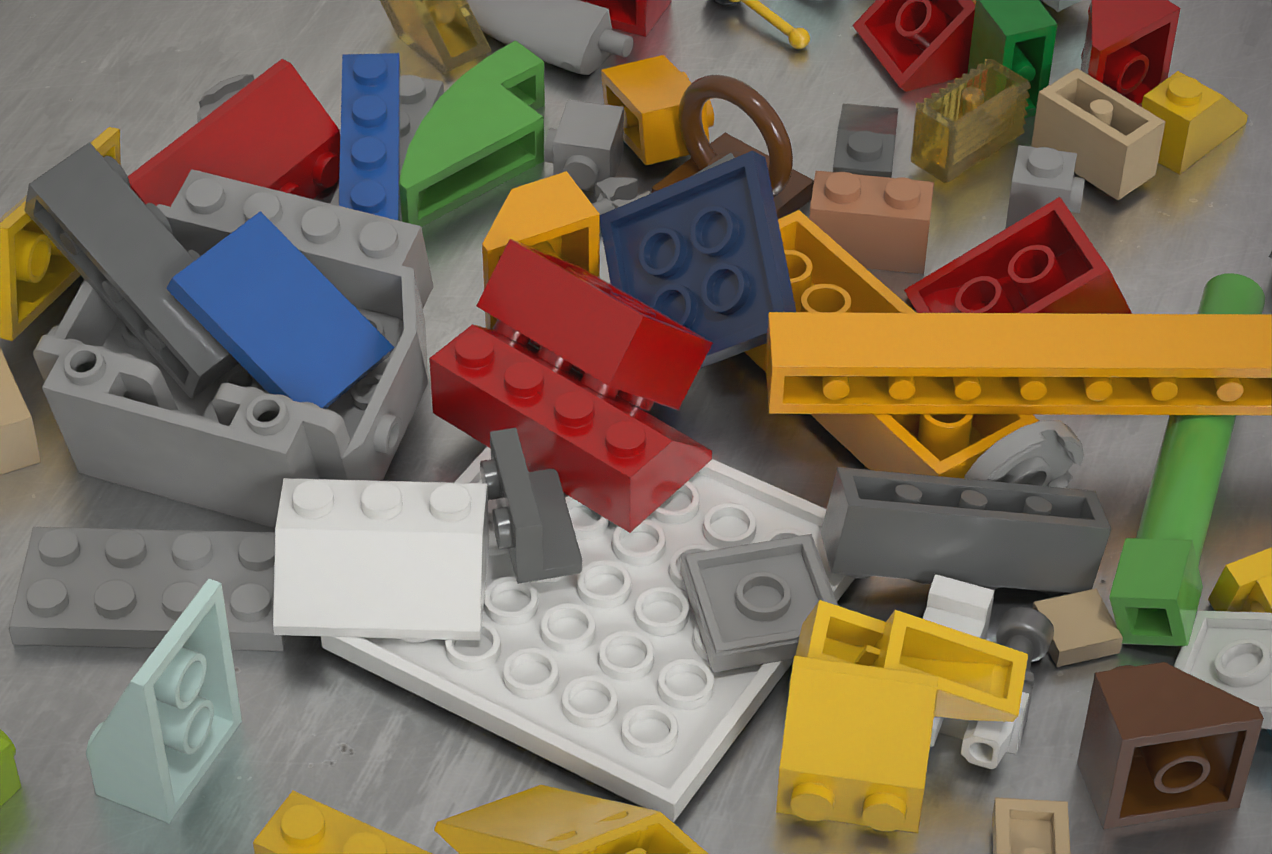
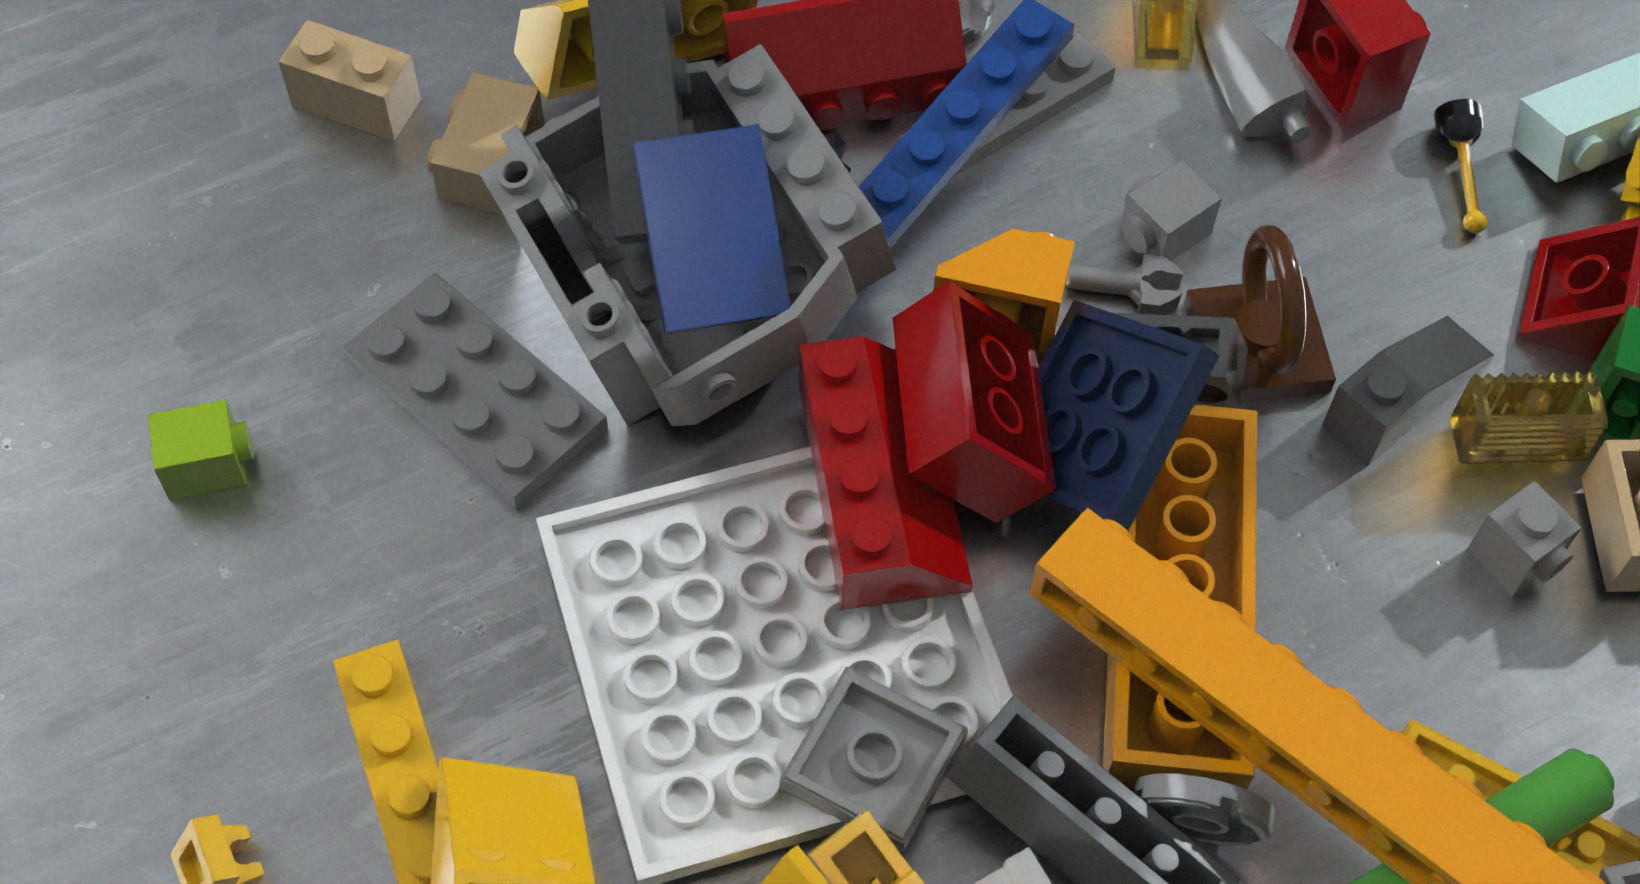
camera: 40 degrees right, 15 degrees up
light aqua slope [86,579,242,823] -> none
white slope [273,478,490,640] -> none
bright green slope [399,40,545,227] -> none
dark grey bracket [480,428,583,584] -> none
light orange brick [601,55,714,165] -> none
nougat brick [809,171,934,274] -> none
red slope [904,197,1133,314] -> none

